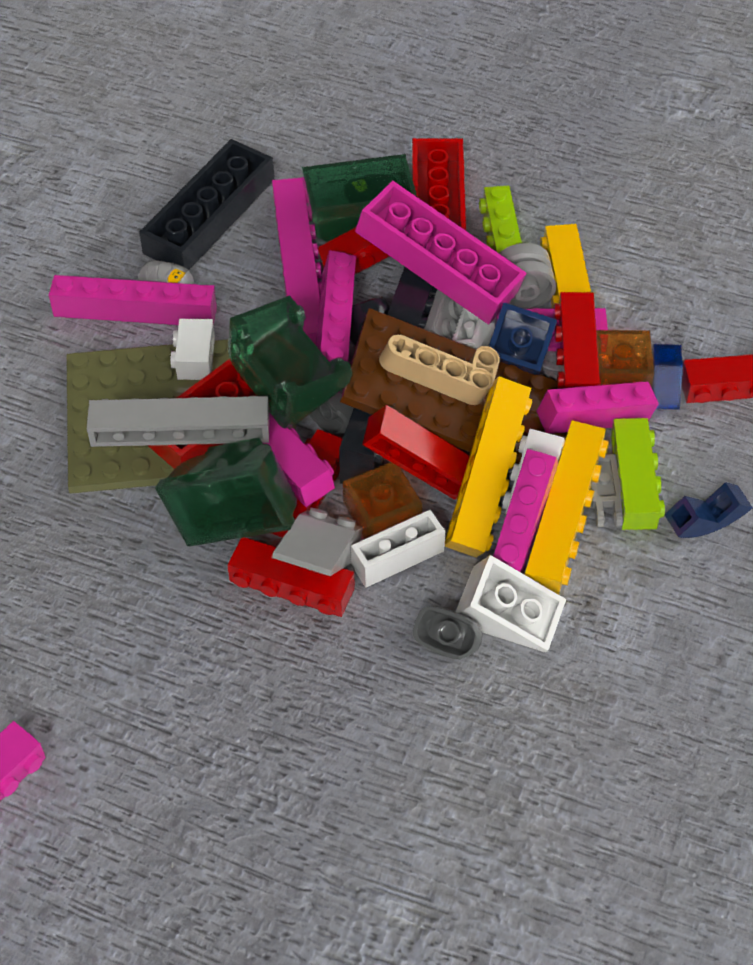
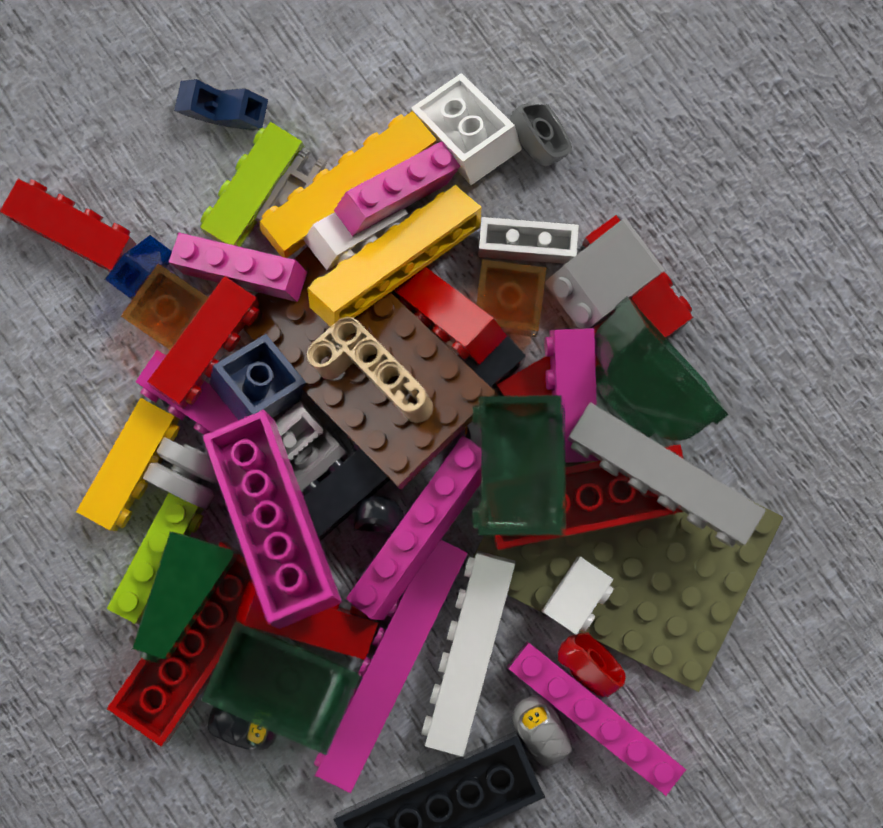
camera: 145 degrees left, 30 degrees up
none -> dark green slope [132,531,239,663]
none -> white brick [421,551,515,757]
none -> red piece [558,632,626,697]

